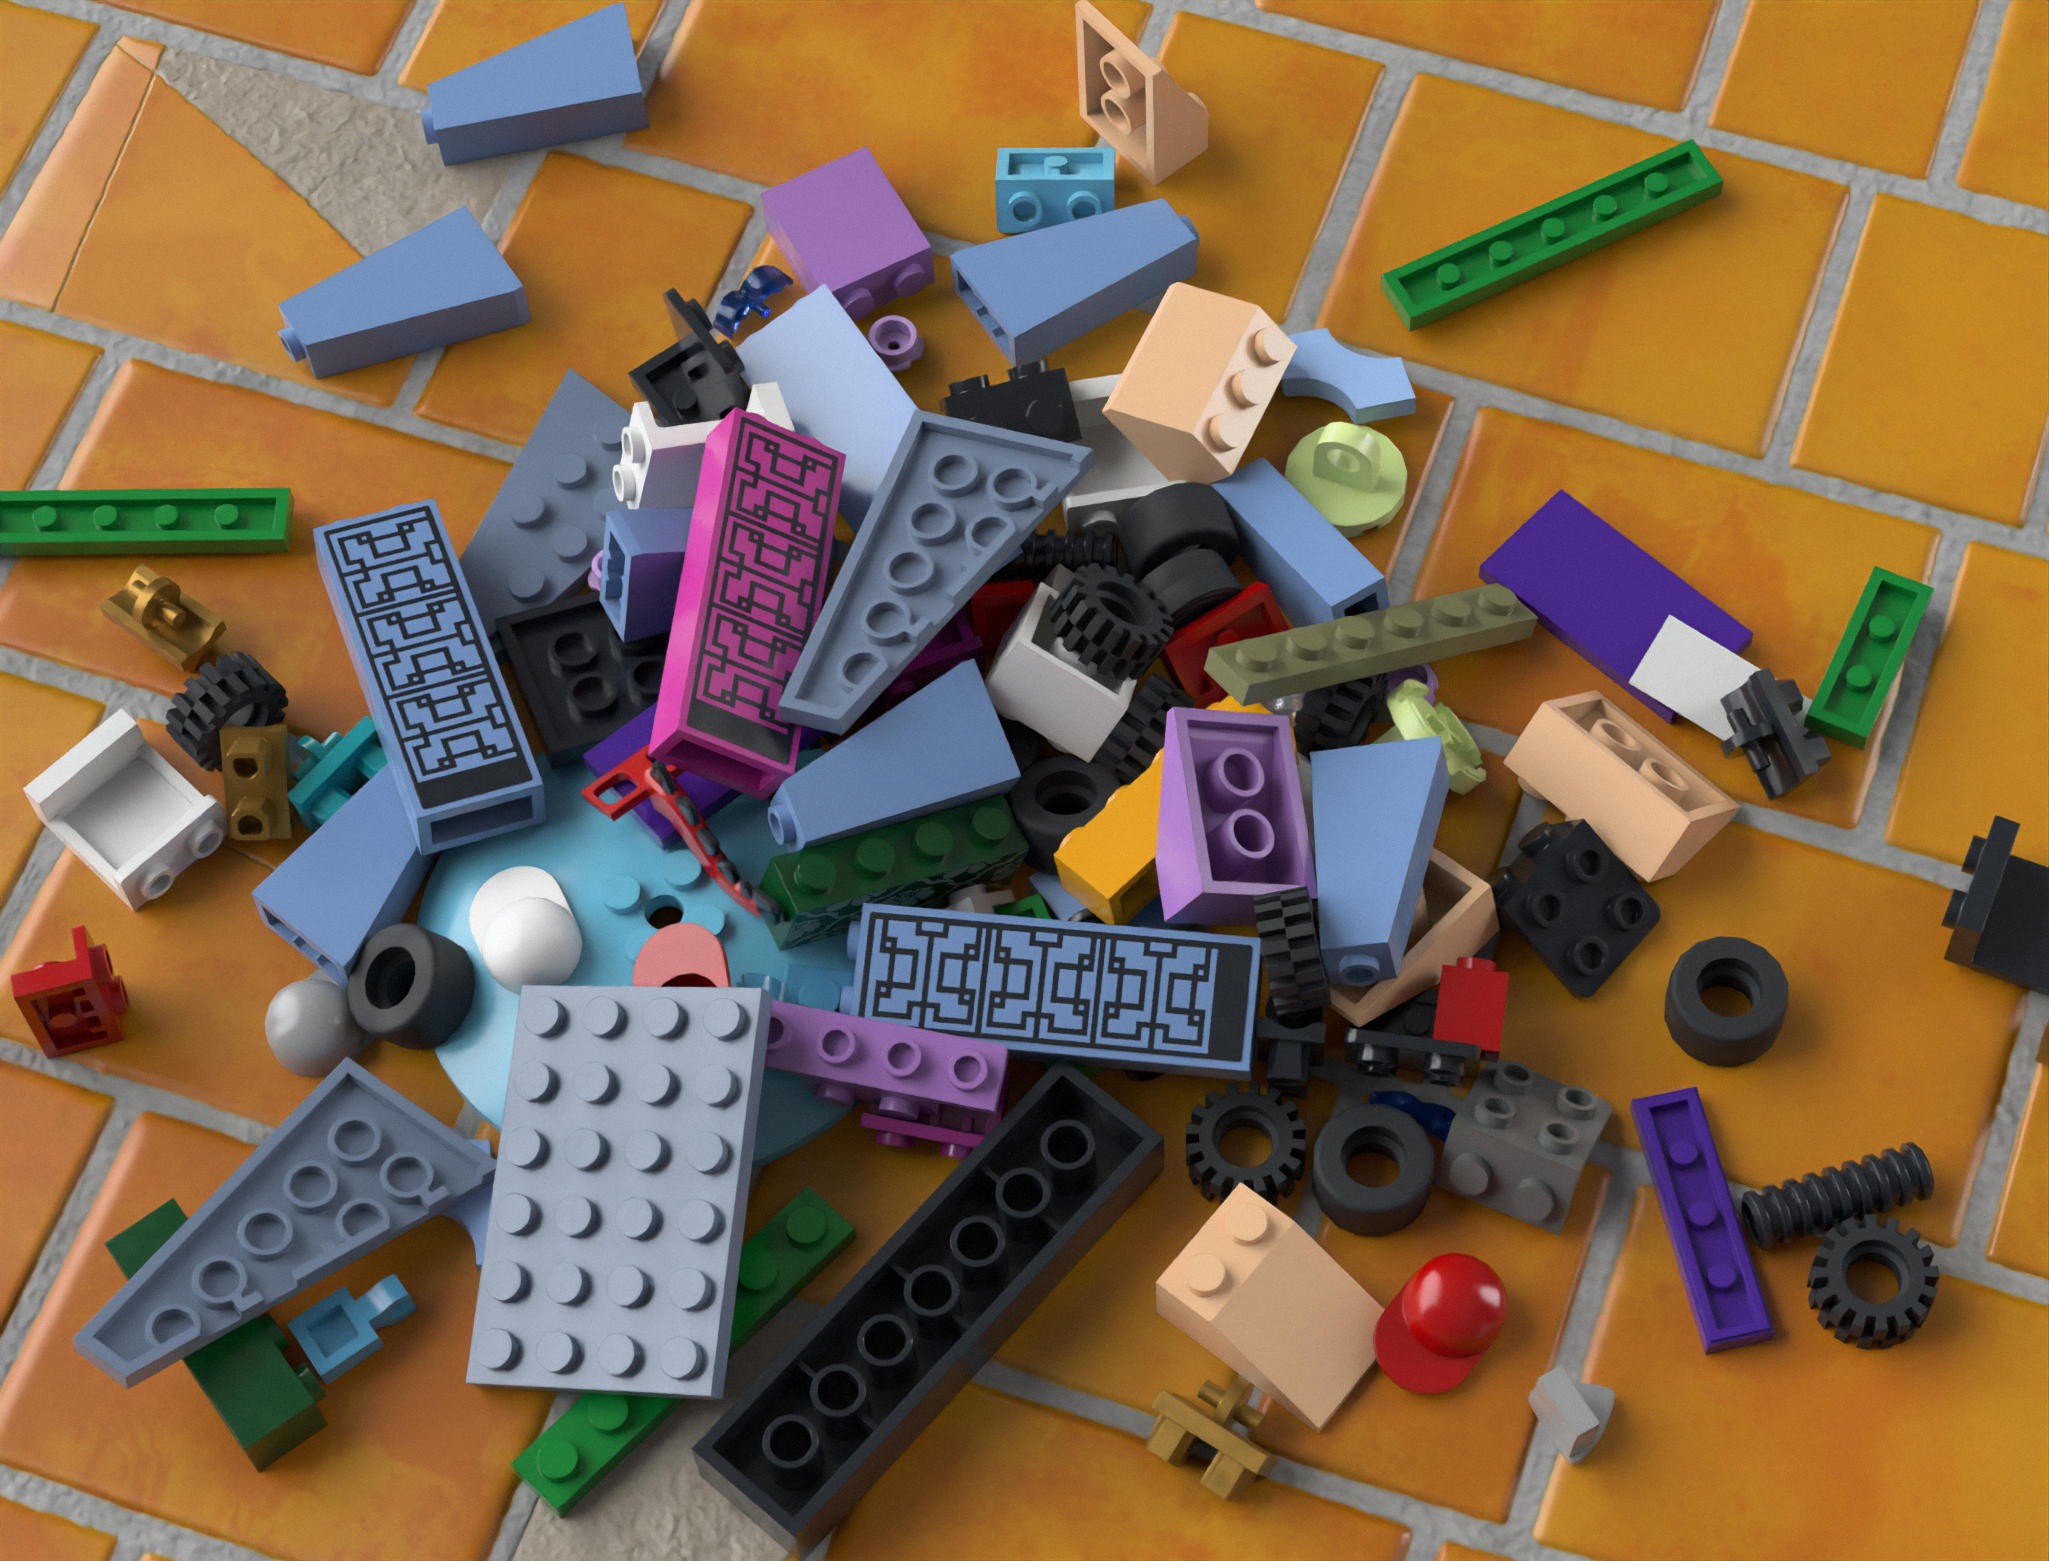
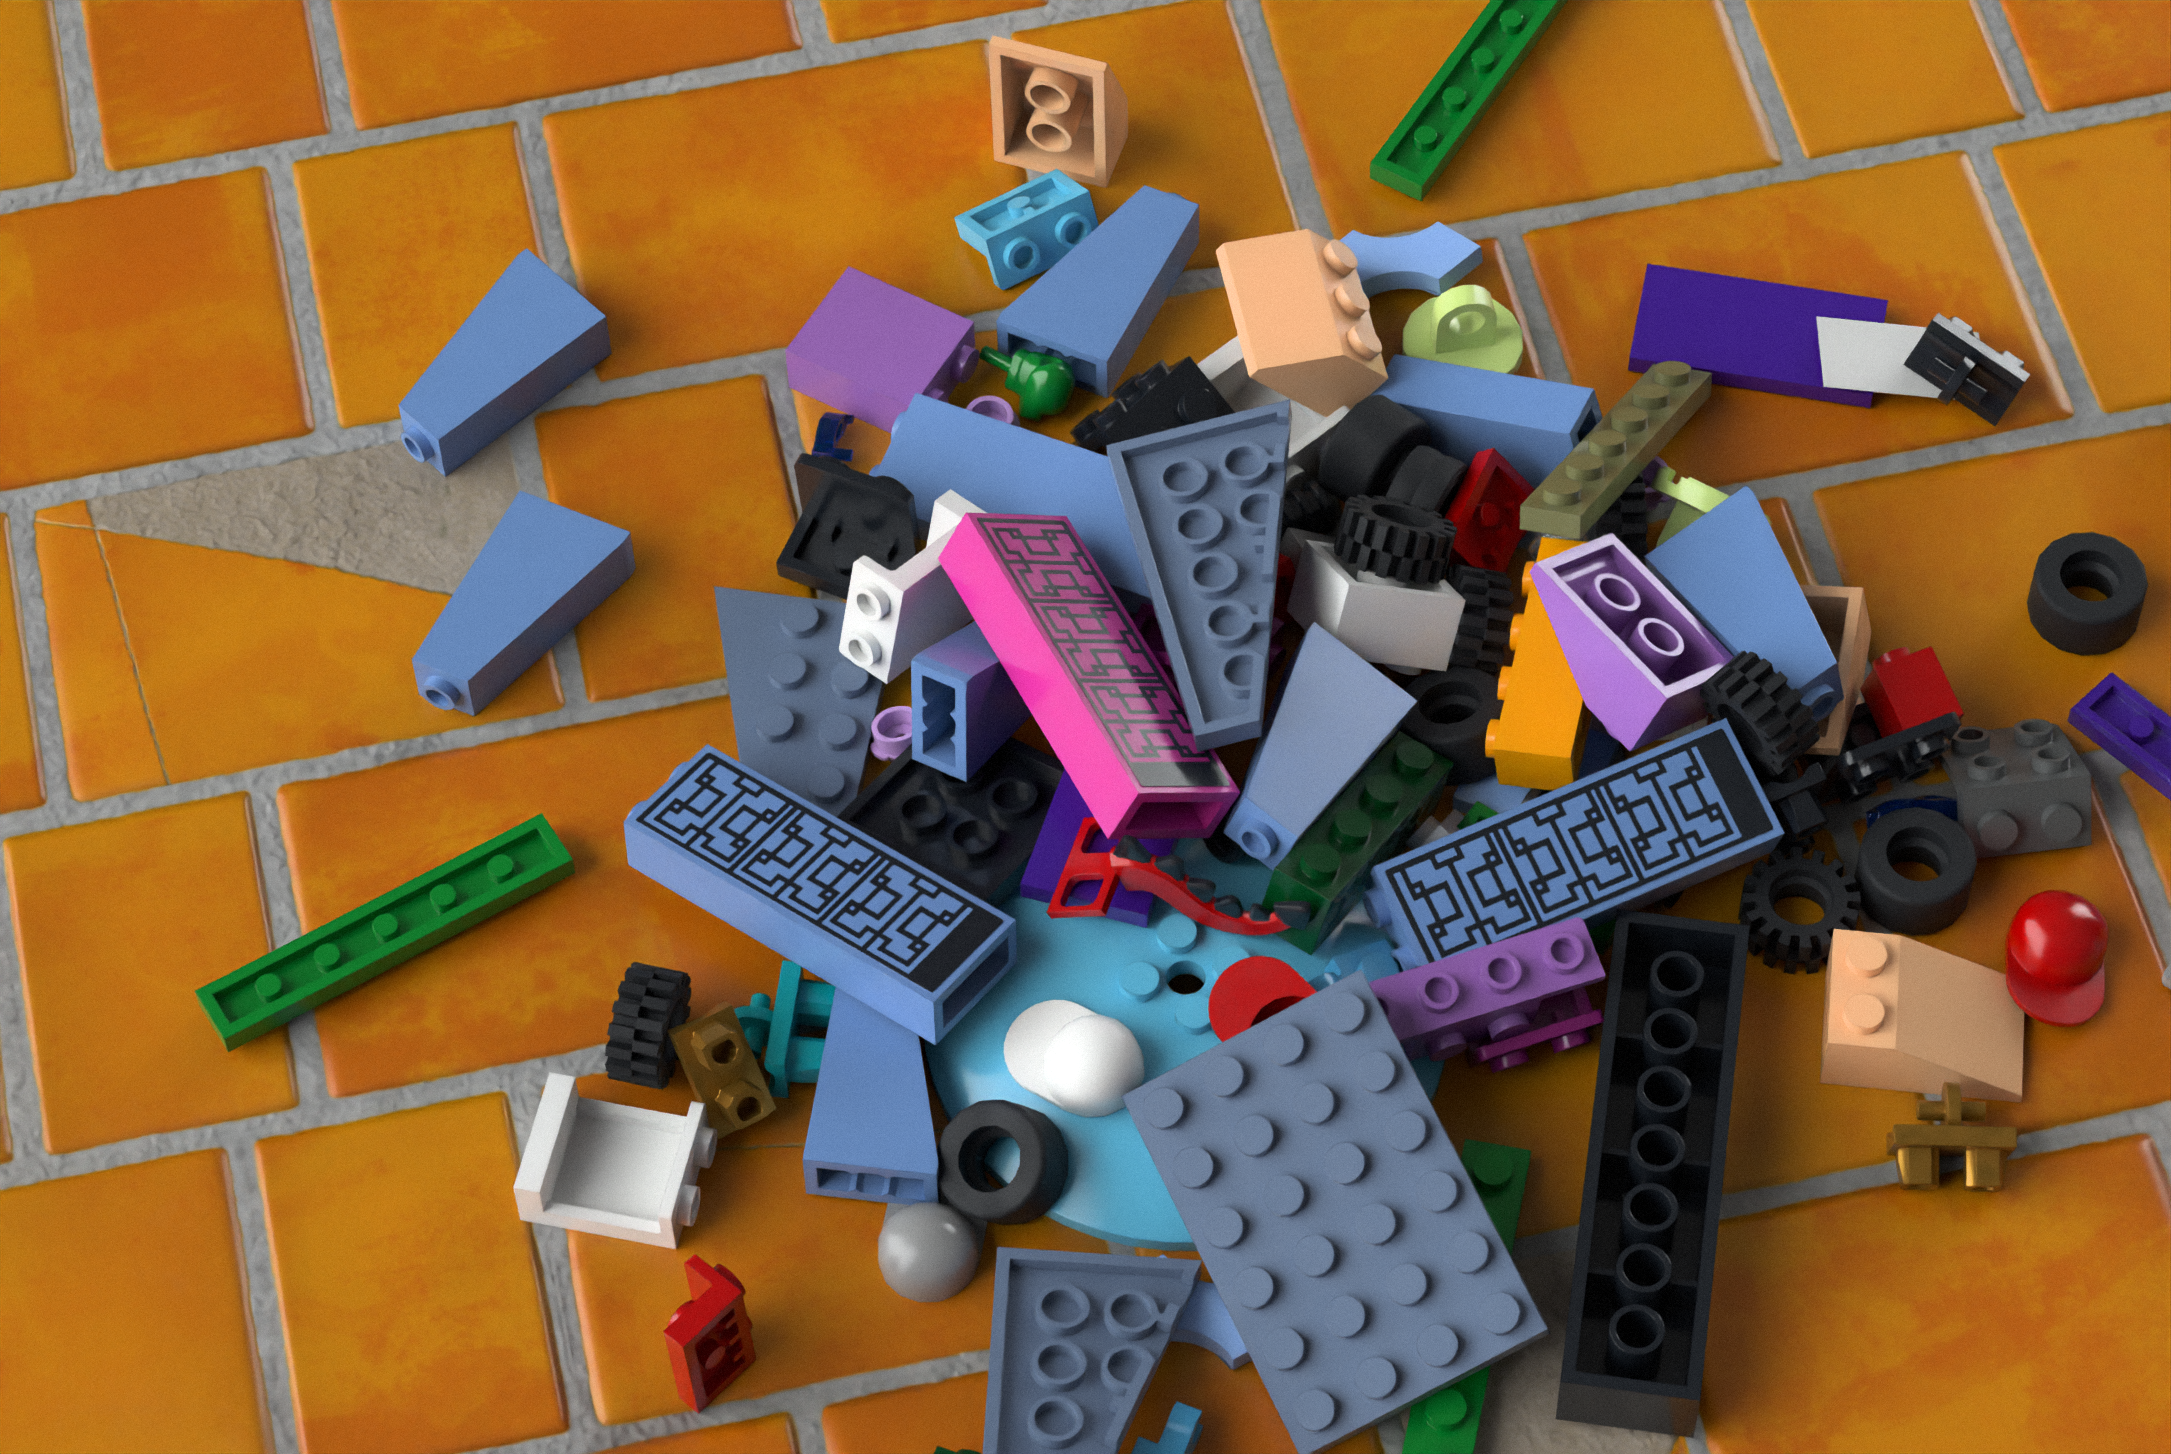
camera: 35 degrees left, 5 degrees down
pearl gold hips [99,564,227,674] -> none
black bracket [1484,818,1661,999] -> none
light nougat slope [1503,690,1741,883] -> none
green plate [1803,566,1934,750] -> none
none -> green piece [979,346,1075,422]

